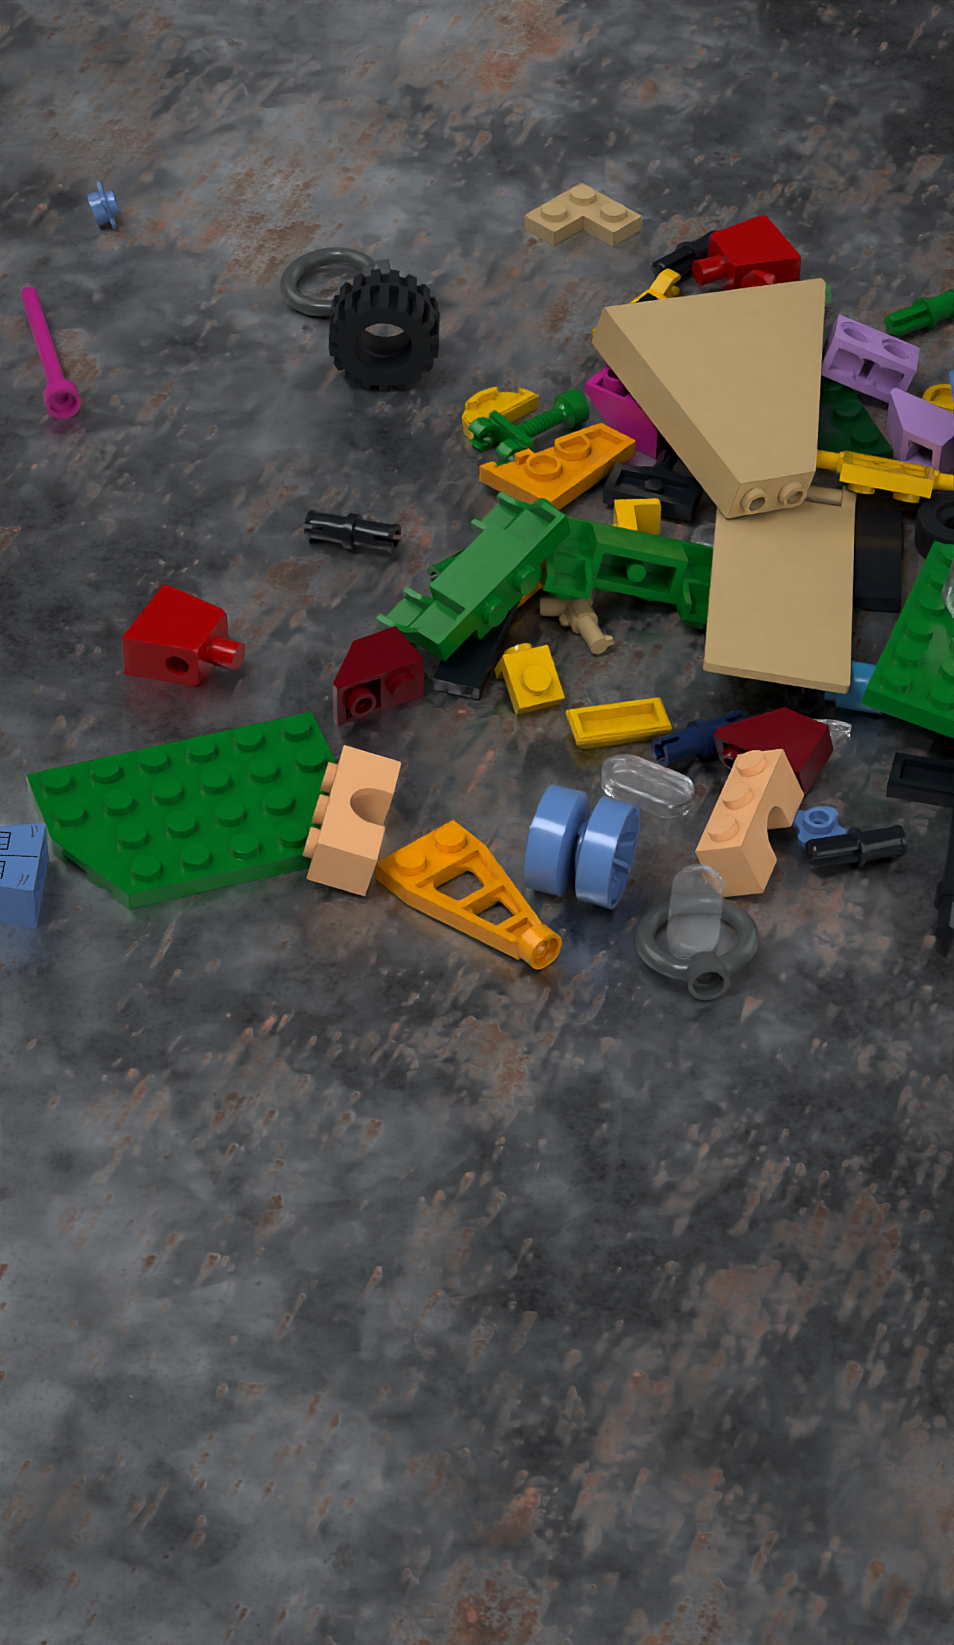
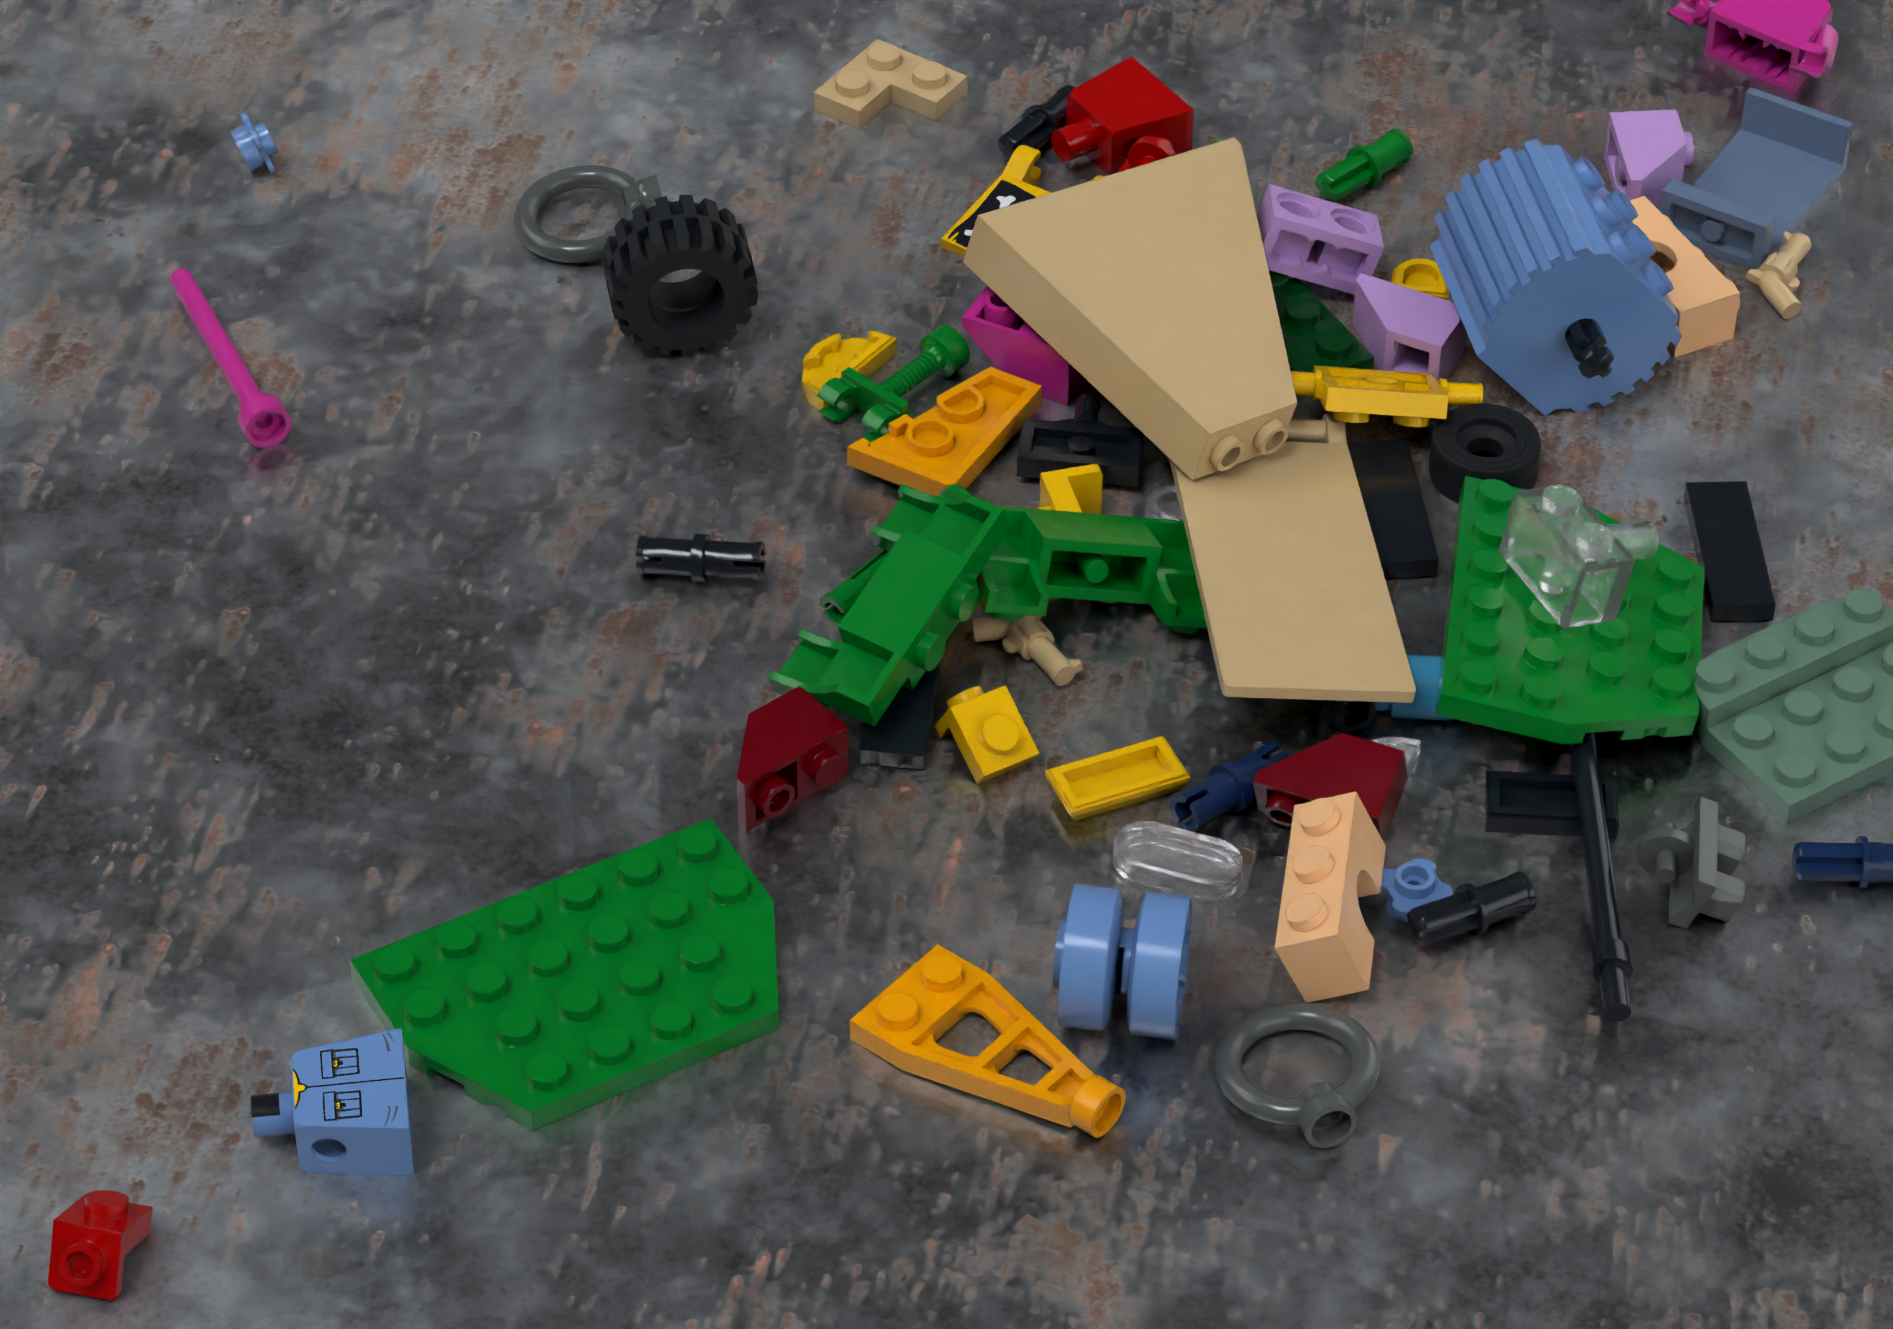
camera: 10 degrees left, 0 degrees up
red torso [122,584,245,687] -> none
light nougat arch [302,745,401,896] -> none
clear tile [666,864,724,960] -> none

